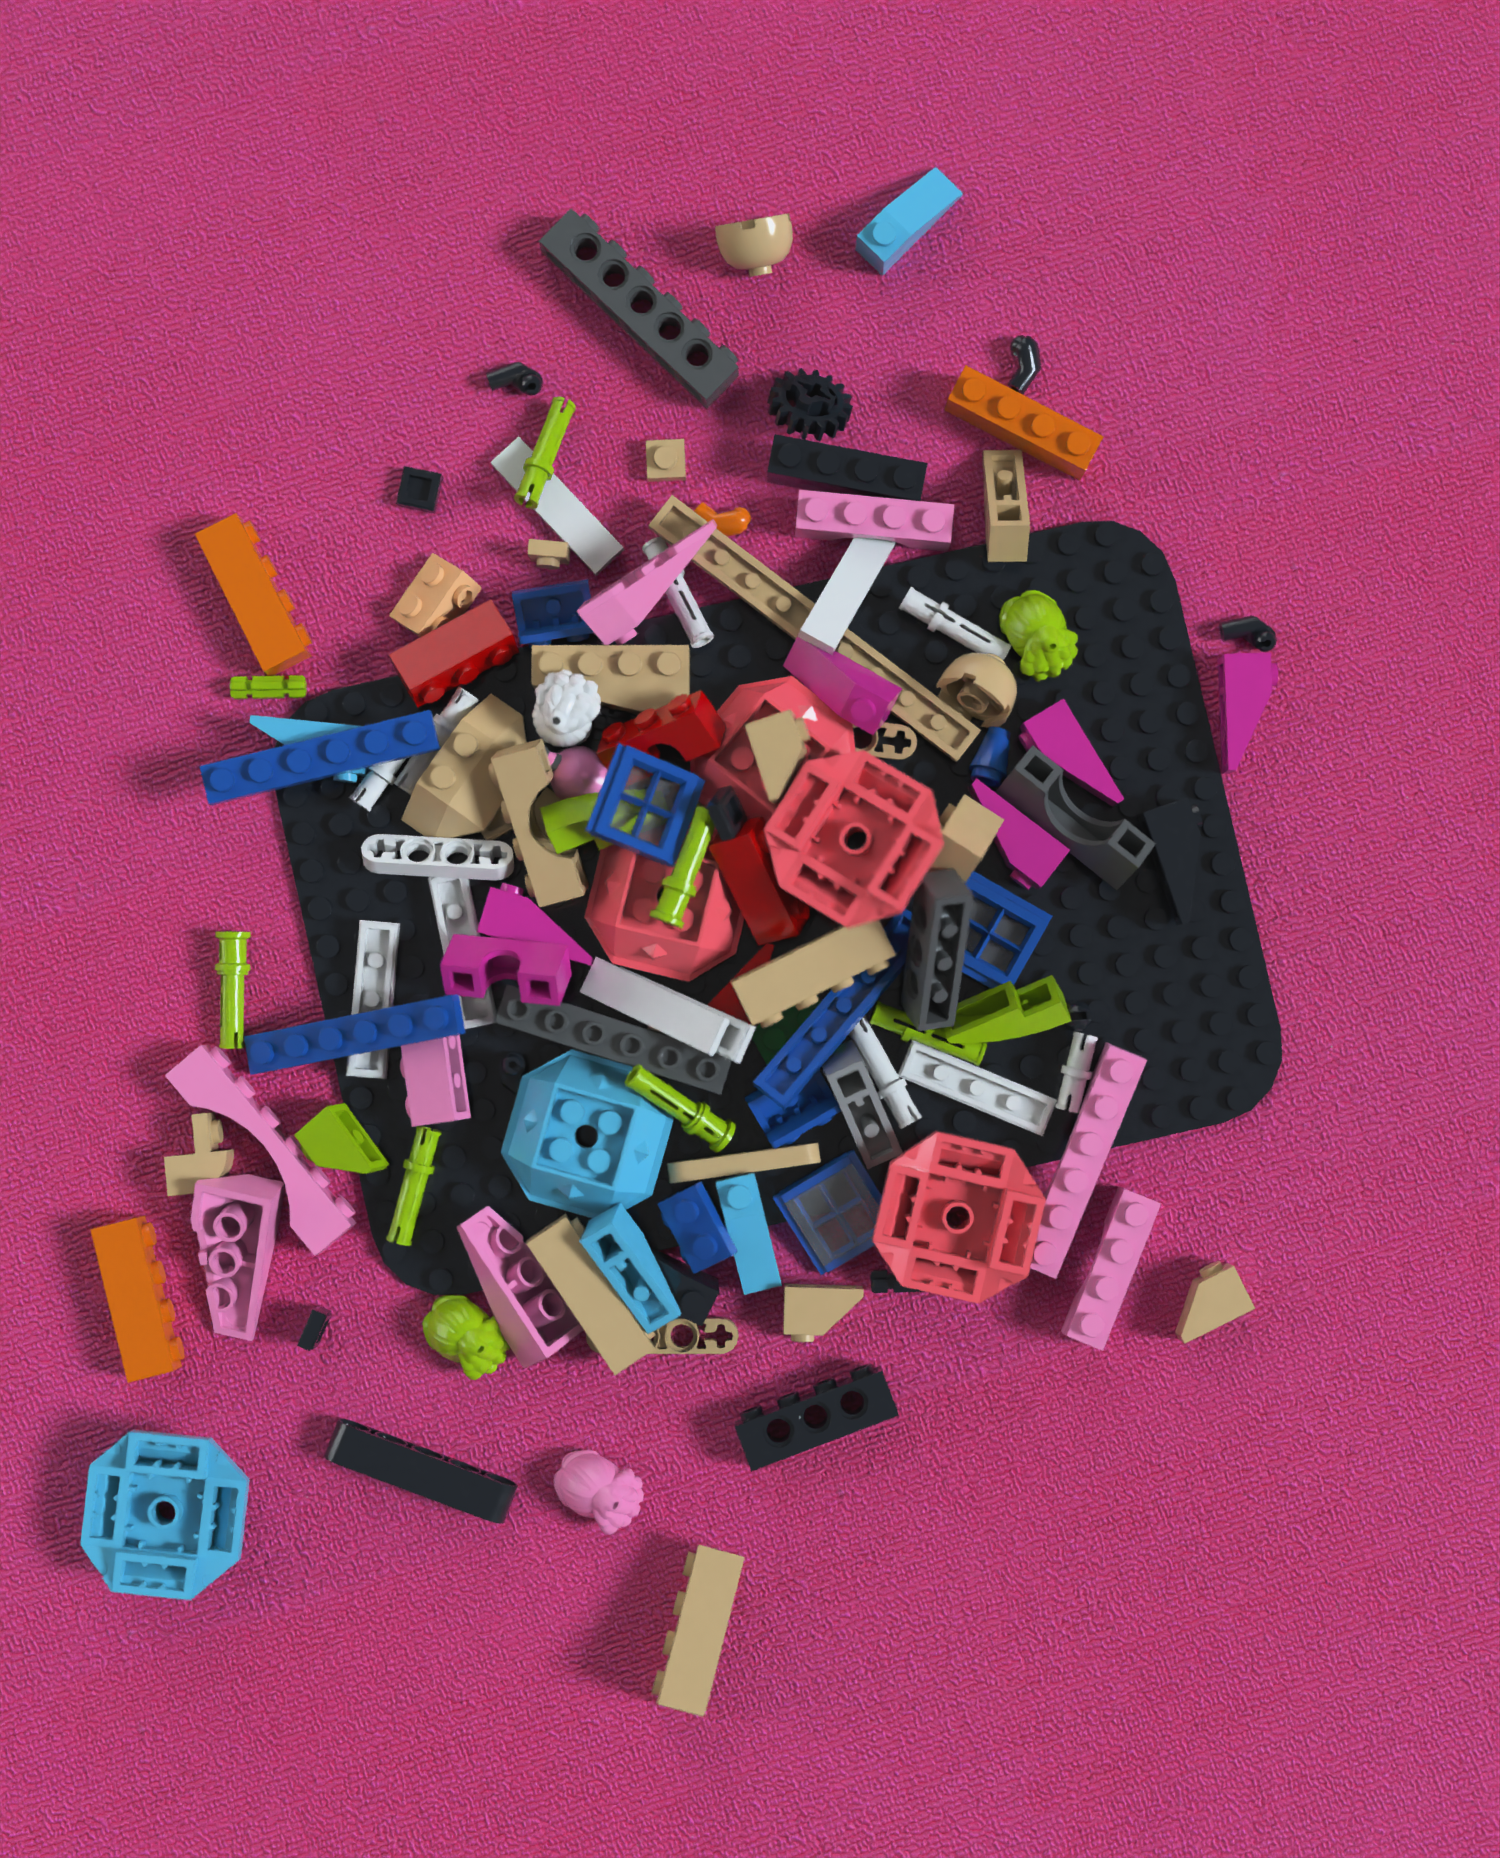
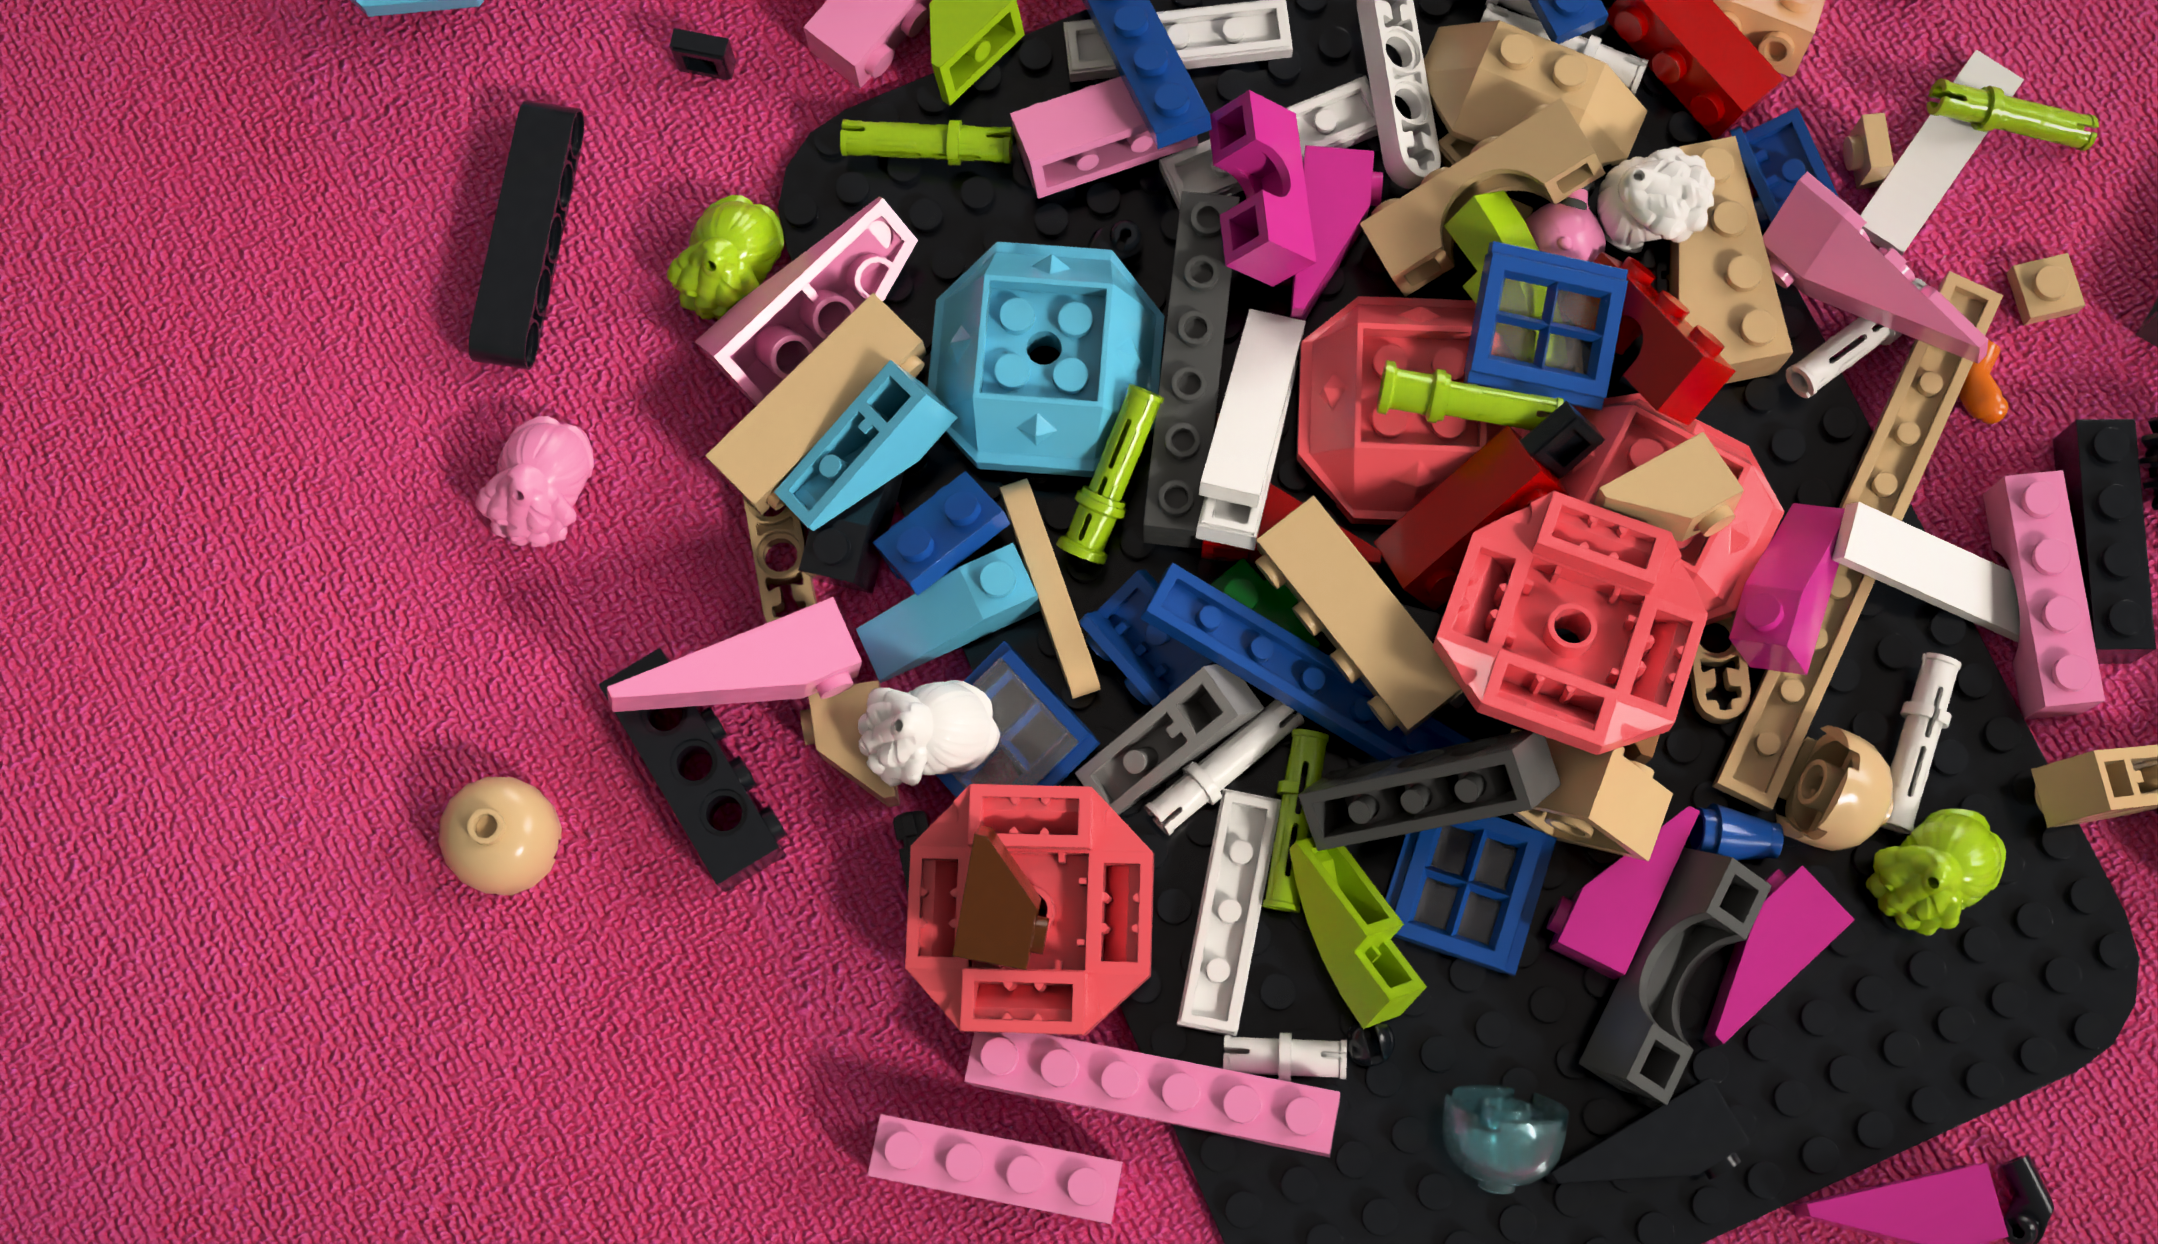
camera: 80 degrees right, 10 degrees down
black arm [486,362,543,396] -> none
tan wedge [651,1545,745,1717] -> none
none -> tan cylinder [438,777,562,896]
none -> bright pink wedge [607,597,862,712]
none -> white hair [858,680,1000,787]
none -> reddish brown slope [952,825,1049,970]
none -> clear light blue cylinder [1442,1085,1569,1194]

